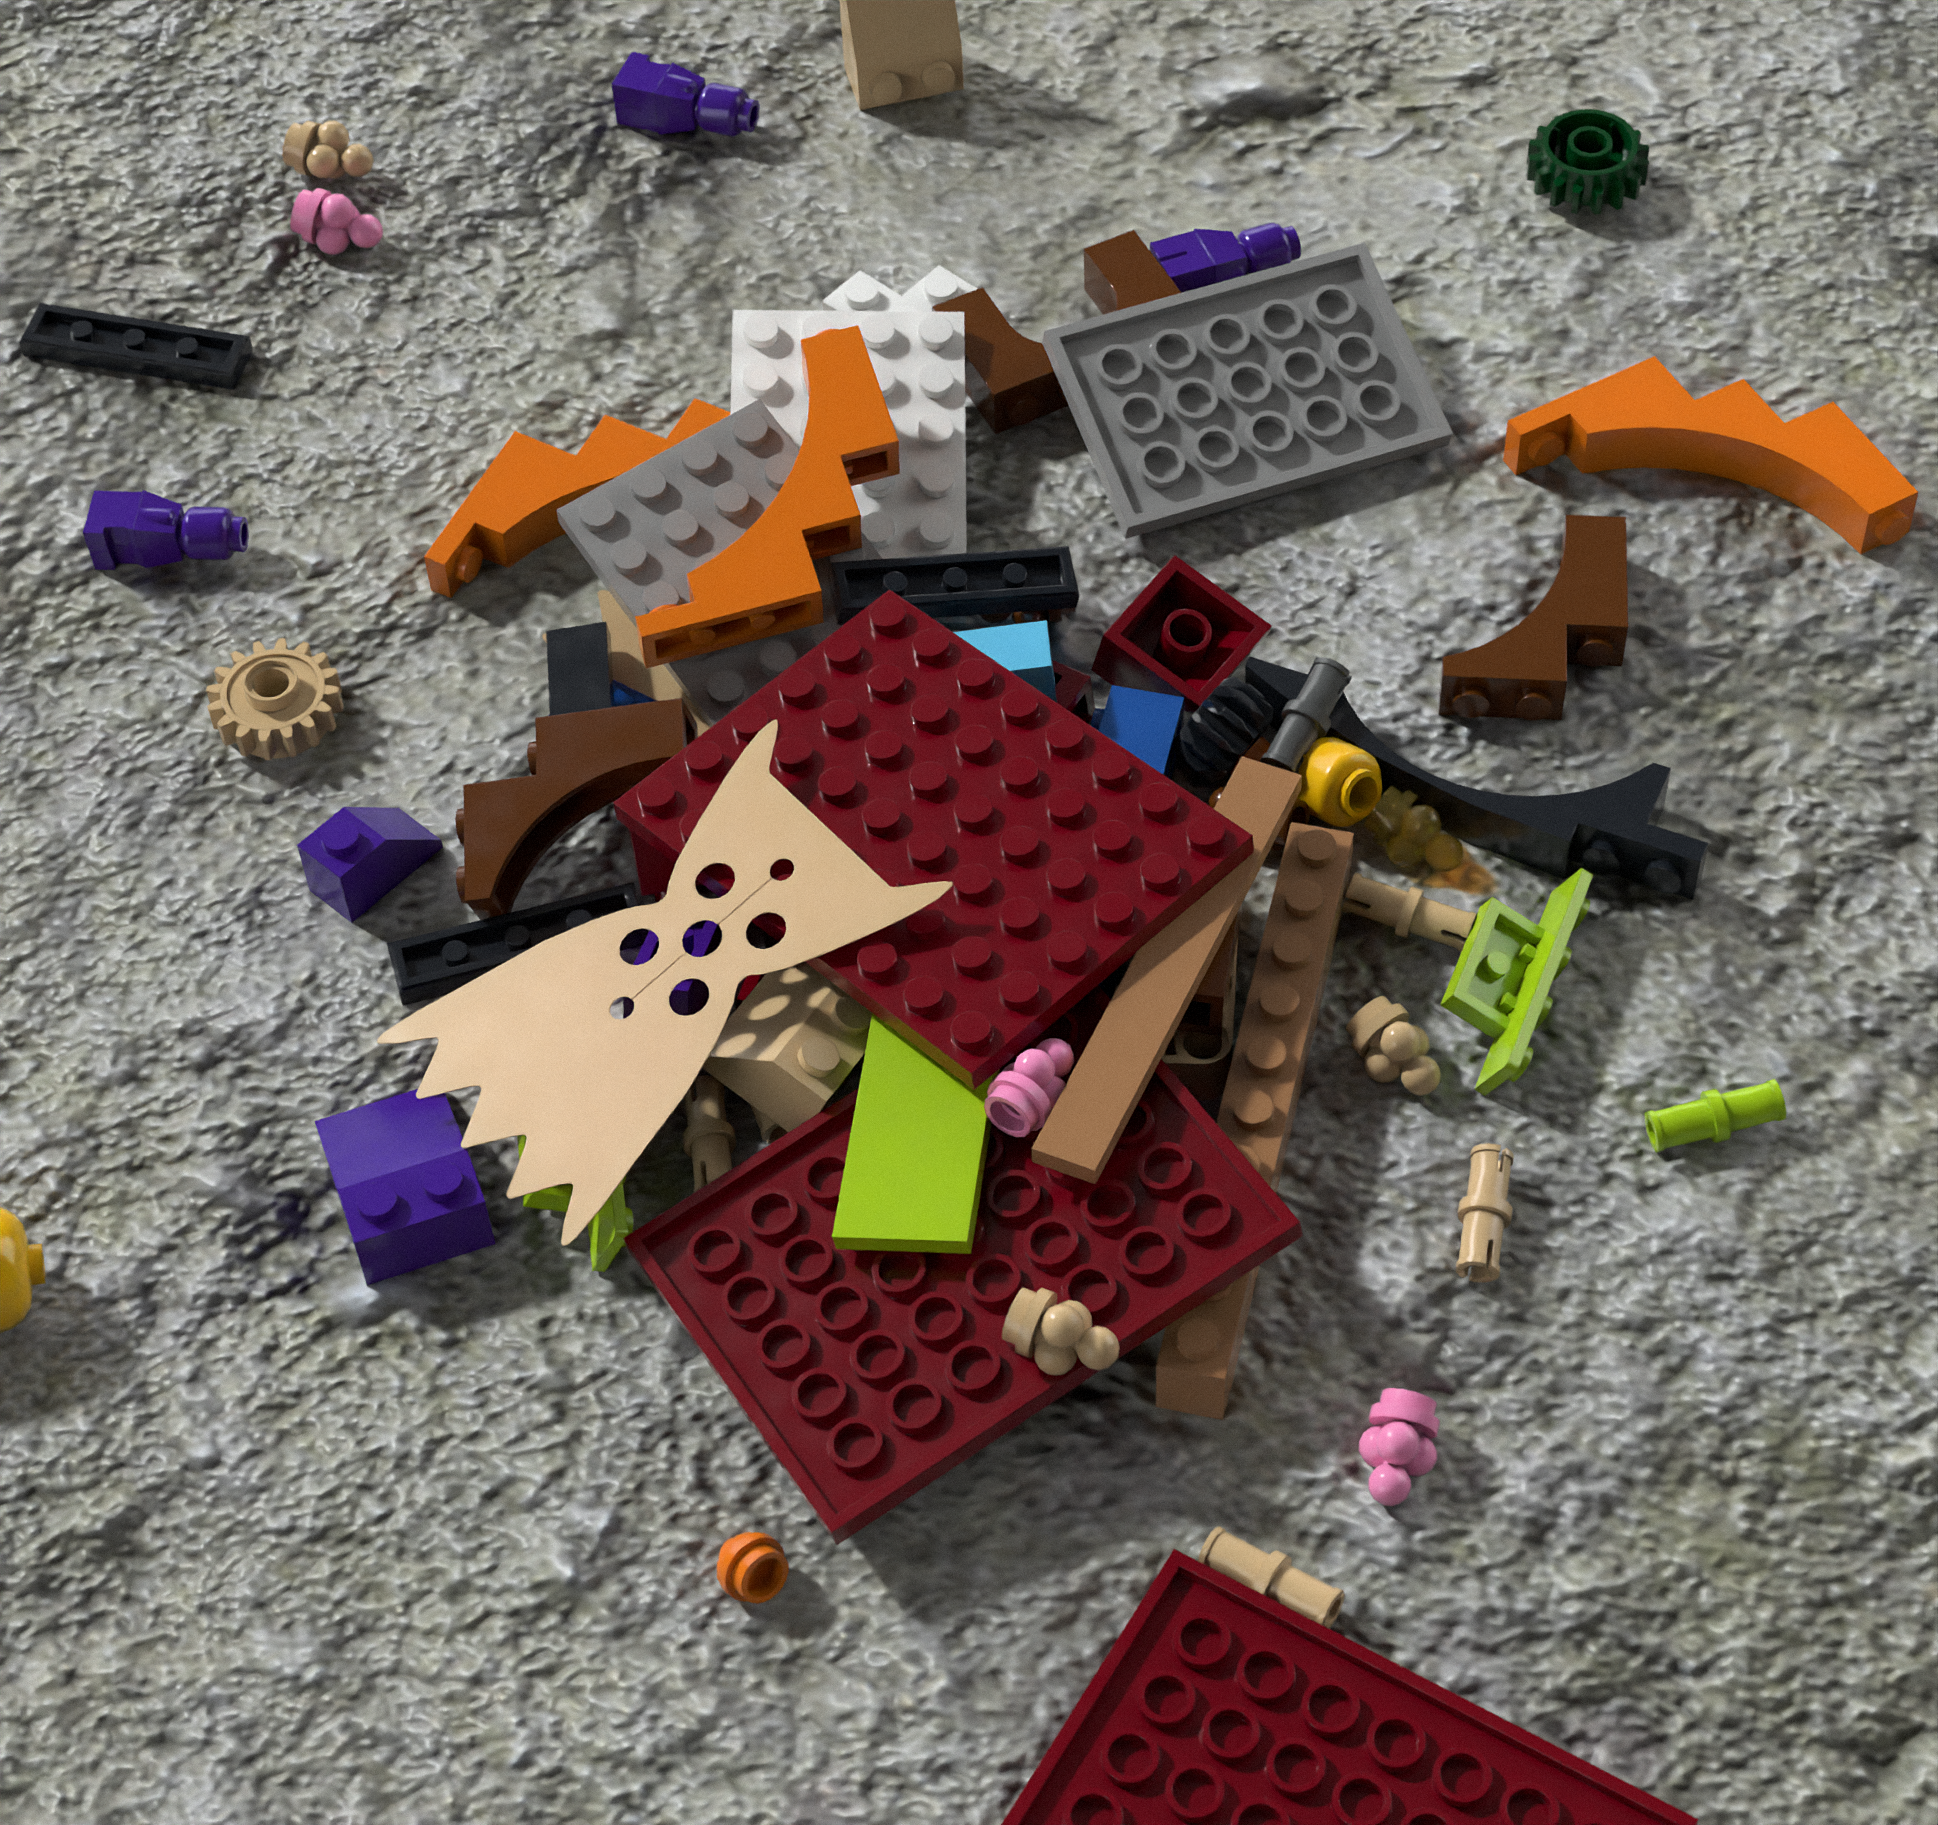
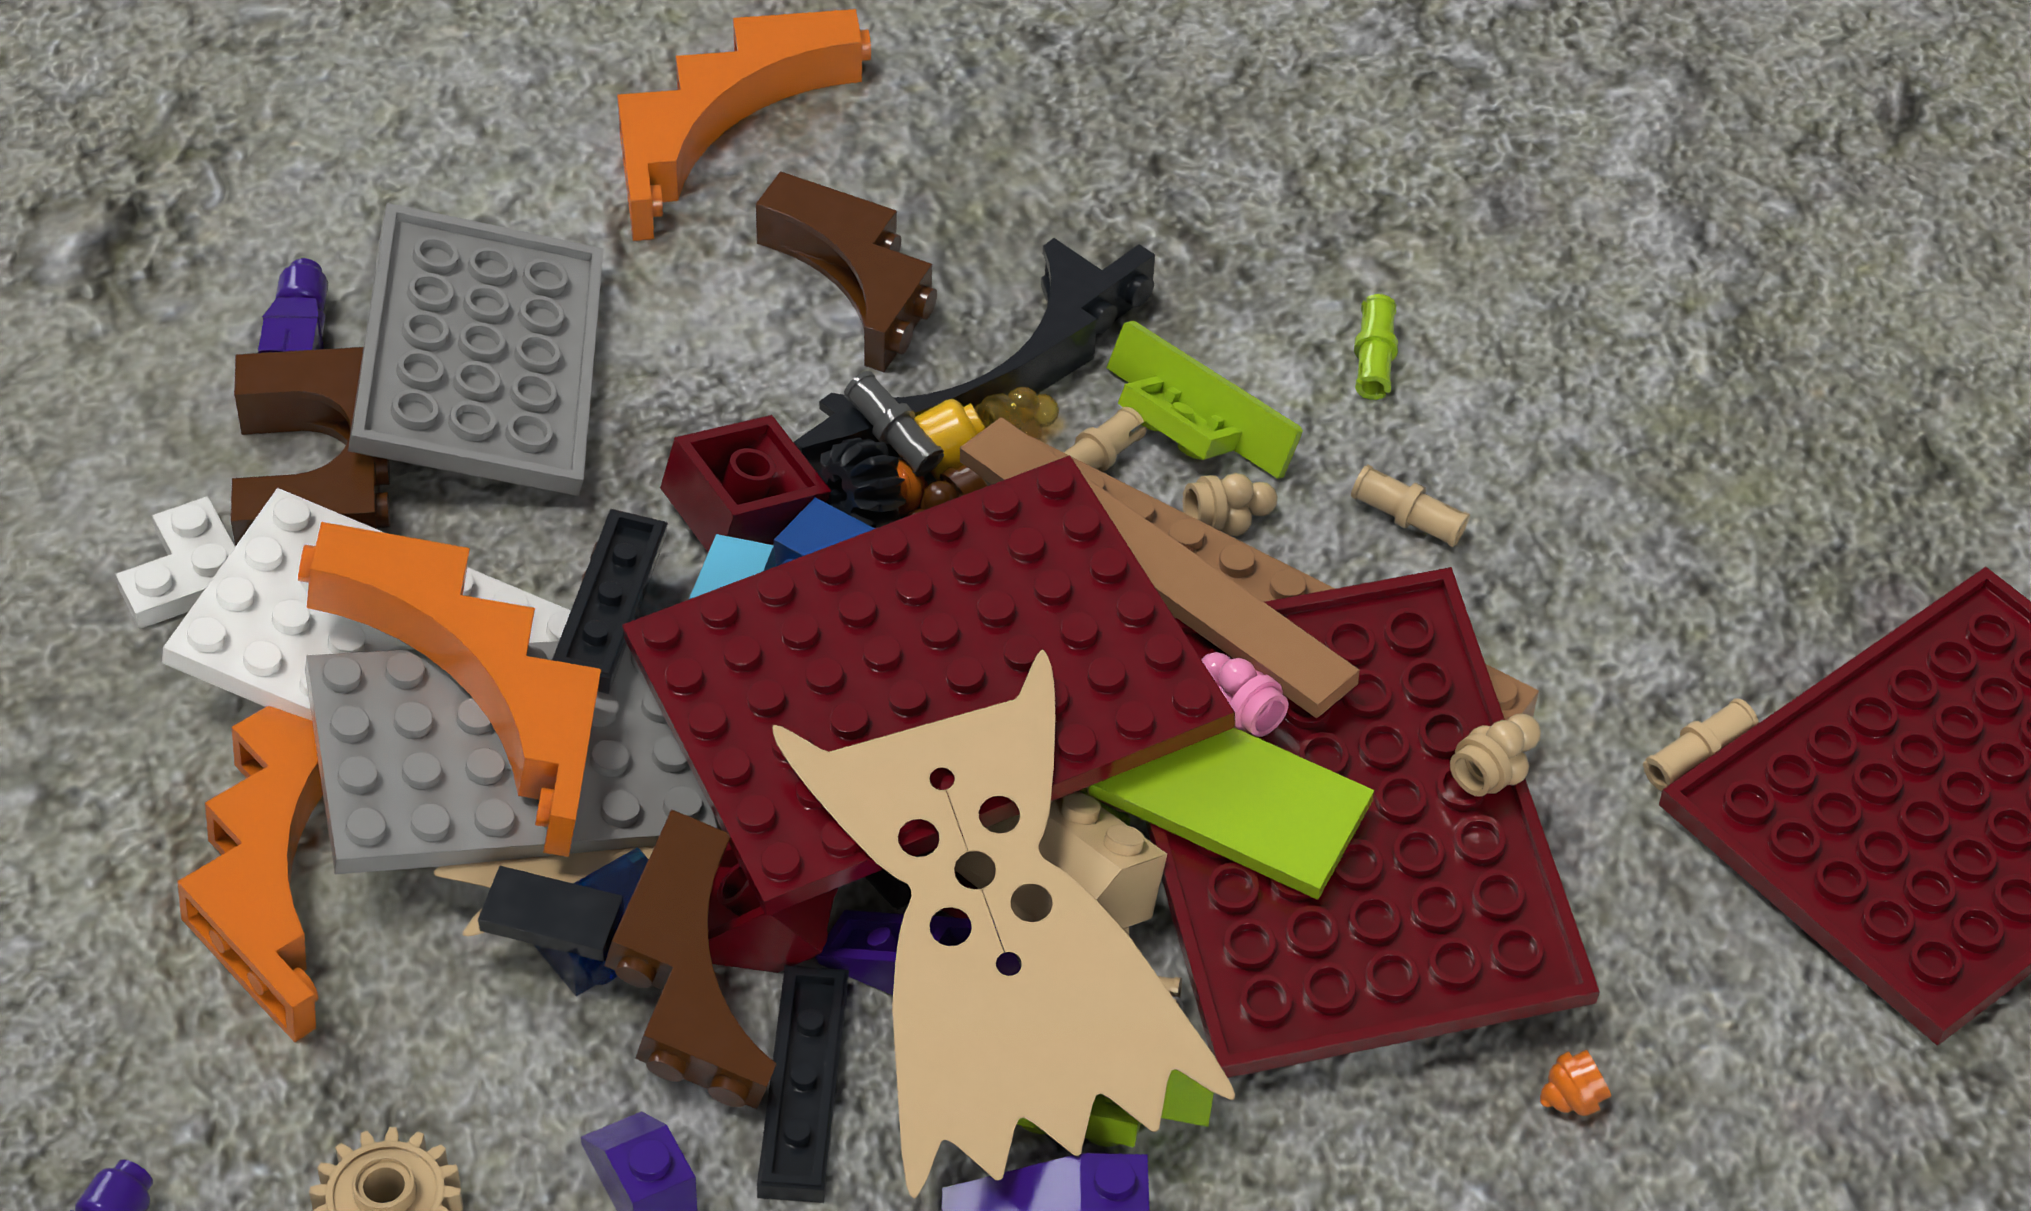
camera: 75 degrees left, 5 degrees down
bright pink piece [1359,1388,1440,1506] -> none
dark green gear [1526,109,1649,215] -> none

